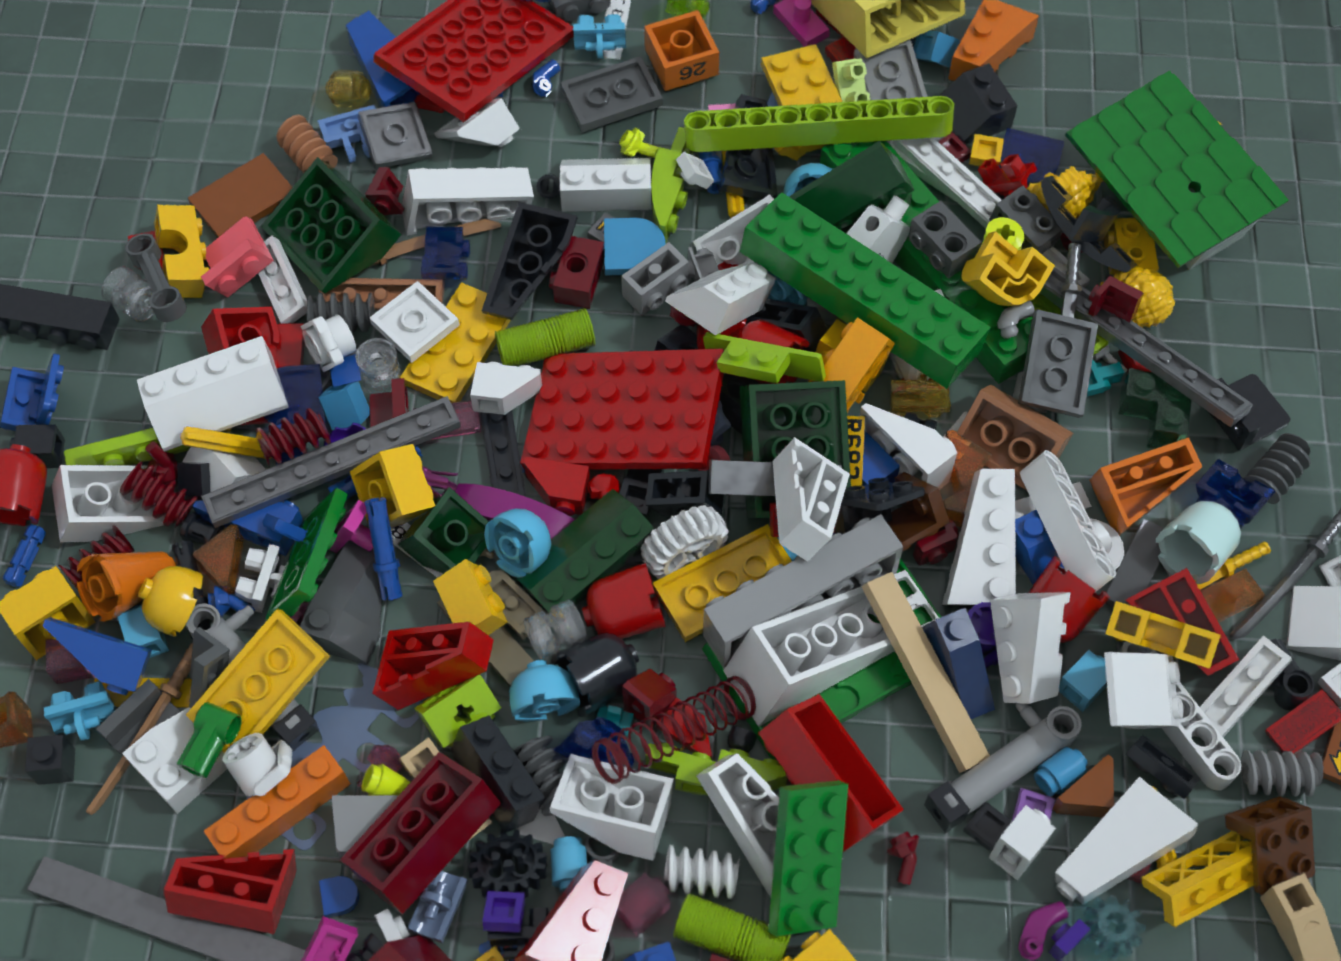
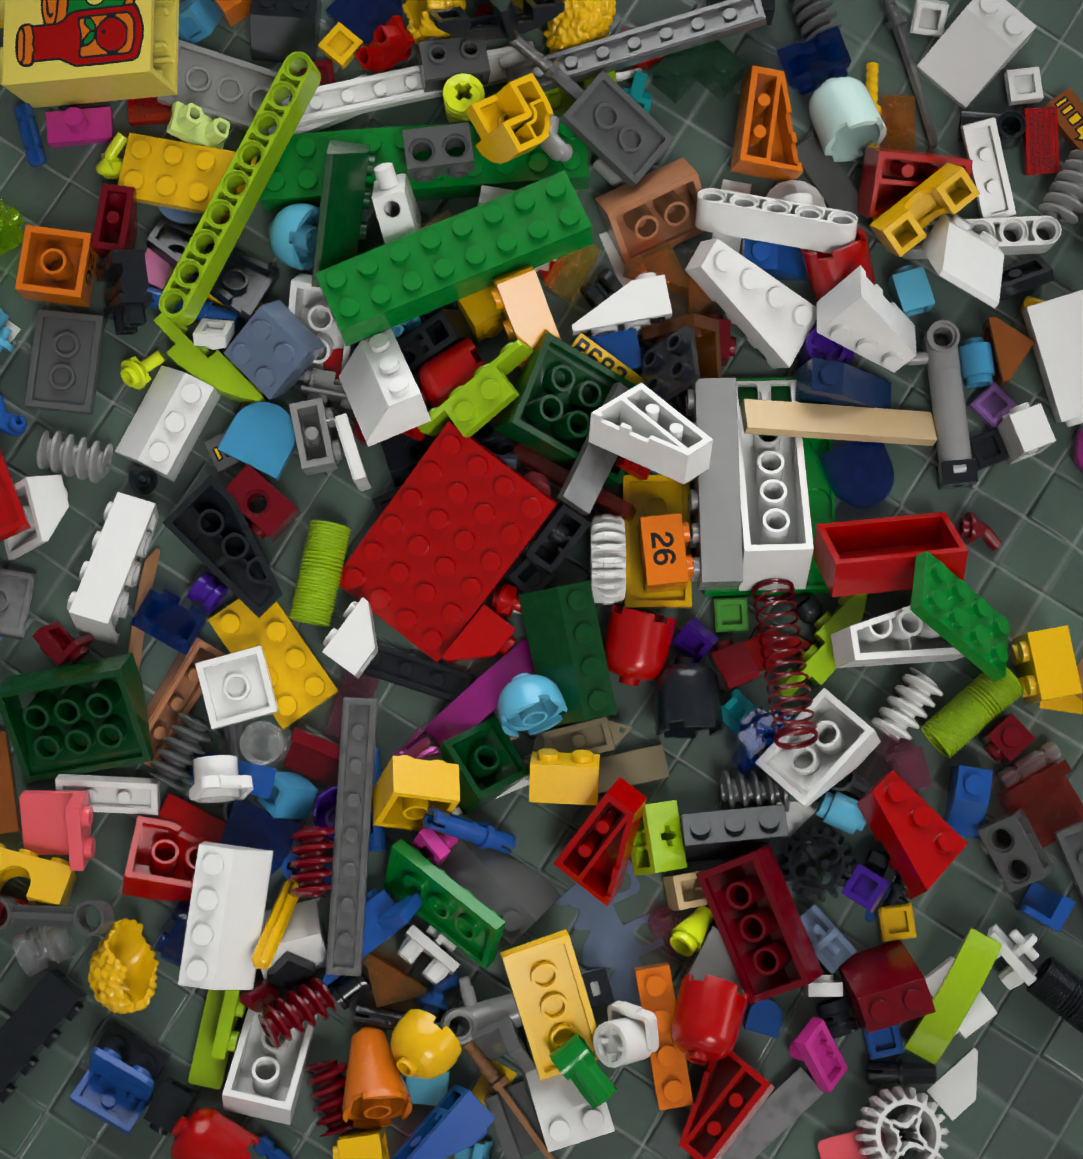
camera: 60 degrees left, 20 degrees up
medium azure cylinder [509,660,580,722] -> none
clear wheel [524,599,587,659] -> none
dark red bracket [1088,276,1144,323] -> none
none -> light grey piece [36,430,113,483]
none -> yellow piece [88,918,160,1014]
none -> dark red slope [91,183,138,258]
none -> black hips [95,250,153,335]
none -> neon yellow plate [96,132,128,179]
none -> black plate [96,1021,172,1085]
none -> dark purple wheel [187,571,229,614]
none -> sand blue brick [224,300,325,400]
none -> white tile [334,413,372,491]
none -> clear red tile [512,443,637,522]
none -> orange brick [637,513,694,594]
none -> dark purple plate [671,617,719,663]
none -> red cylinder [671,974,749,1065]
none -> bright green tile [713,597,749,633]
none -> clear blue tile [818,441,894,508]

